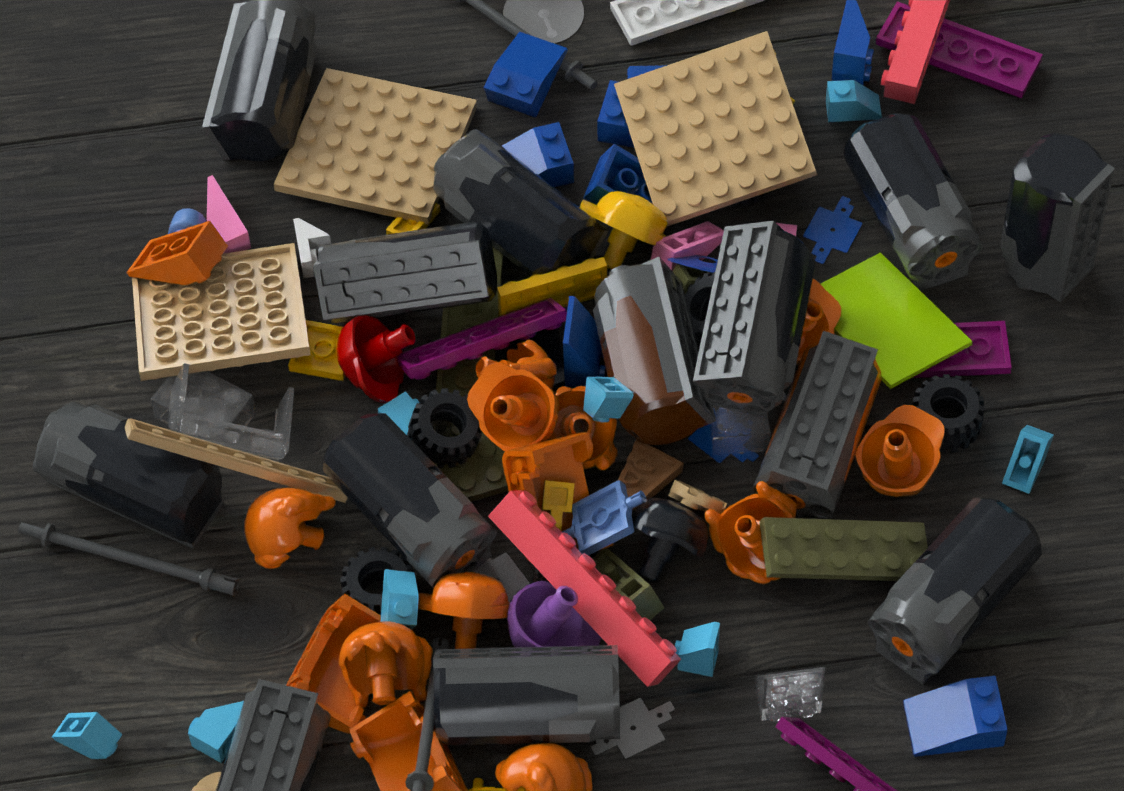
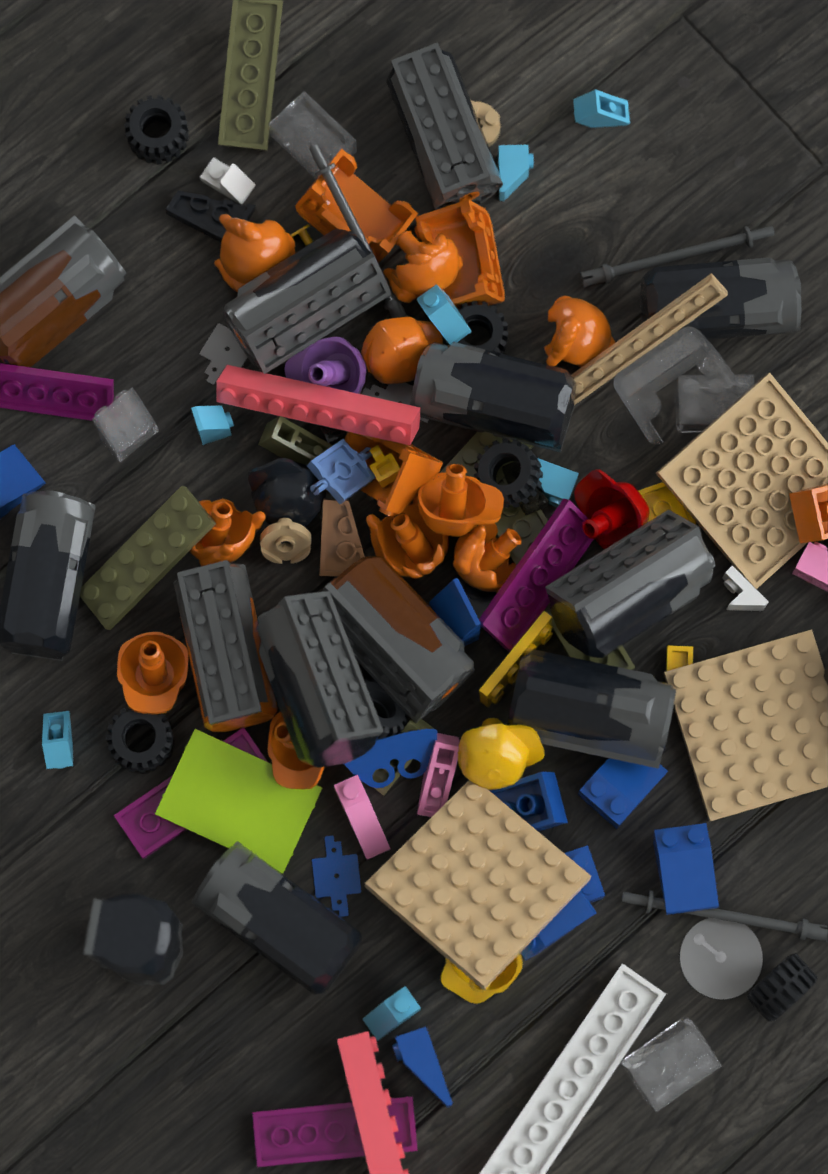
camera: 145 degrees right, 20 degrees up
medium azure slope [583,377,634,422] -> none

